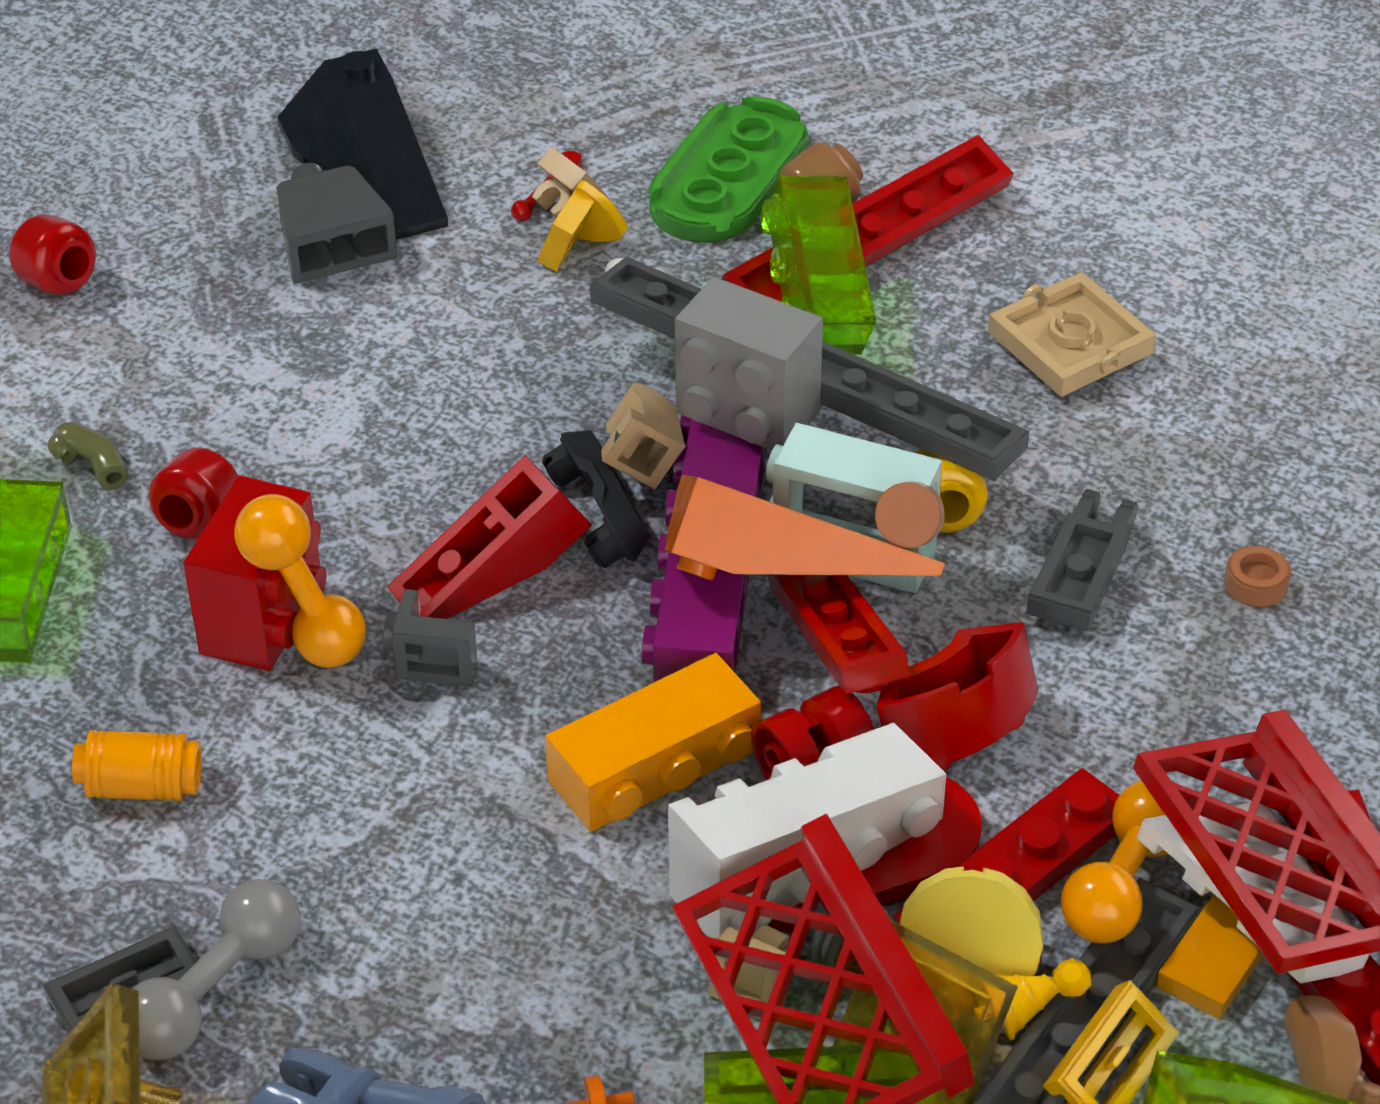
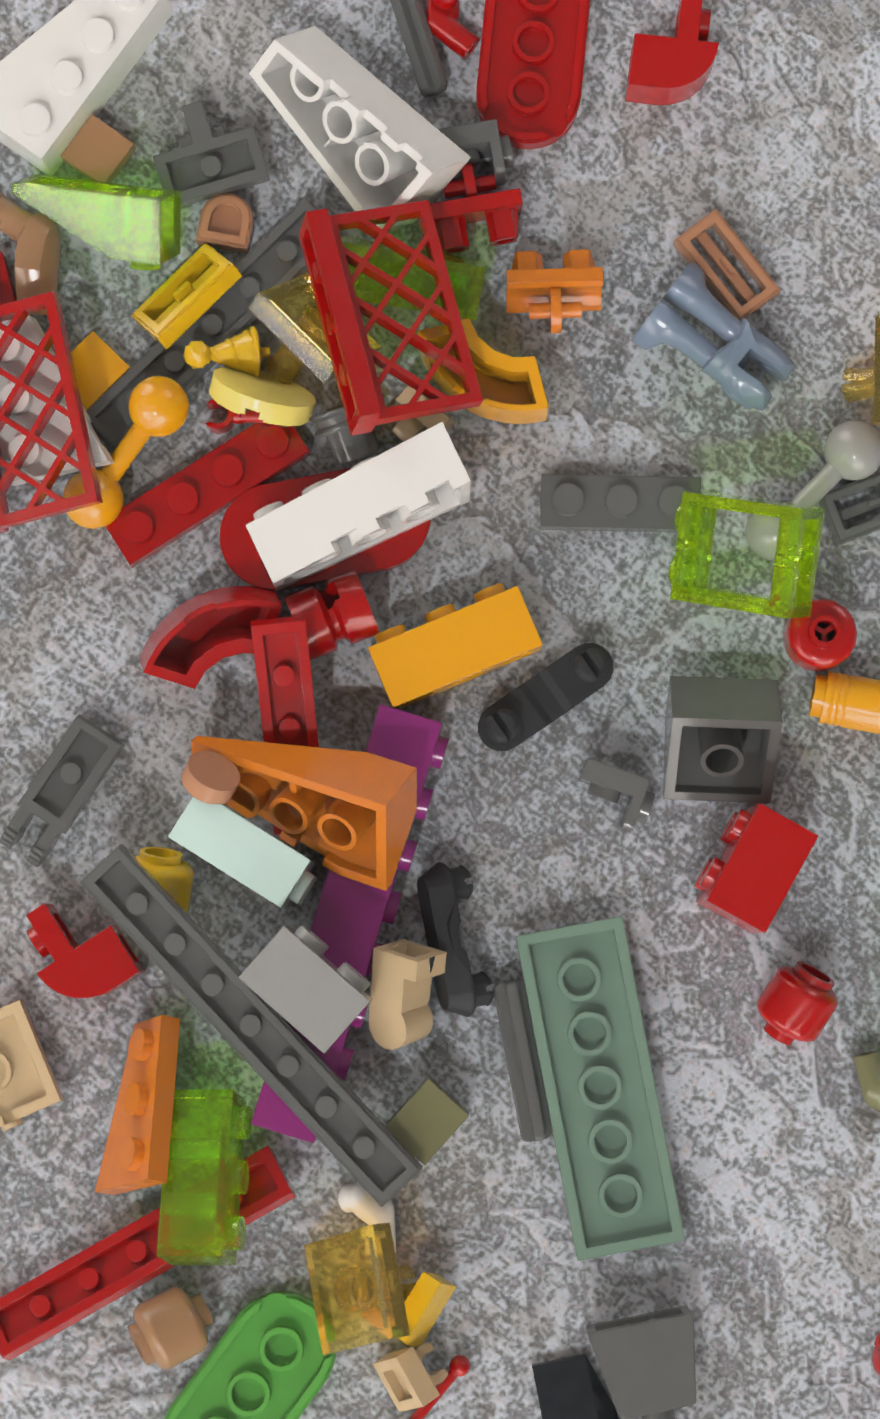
camera: 170 degrees left, 40 degrees up
light orange piece [234,494,366,668] -> none
red slope [387,455,592,619] -> none
none -> red brick [26,903,146,998]
none -> orange wing [95,1015,181,1195]
none -> clear yellow tile [304,1223,416,1355]
none -> olive brick [385,1076,469,1165]
none -> light orange brick [417,318,549,424]
none -> black piece [478,643,614,751]
none -> dark grey axle [493,980,552,1142]
none -> sand green plate [515,916,685,1261]
none -> dark grey plate [540,474,701,533]
none -> dark grey slope [663,676,783,803]
none -> clear neon green window [668,492,824,619]
none -> red head [783,599,858,672]

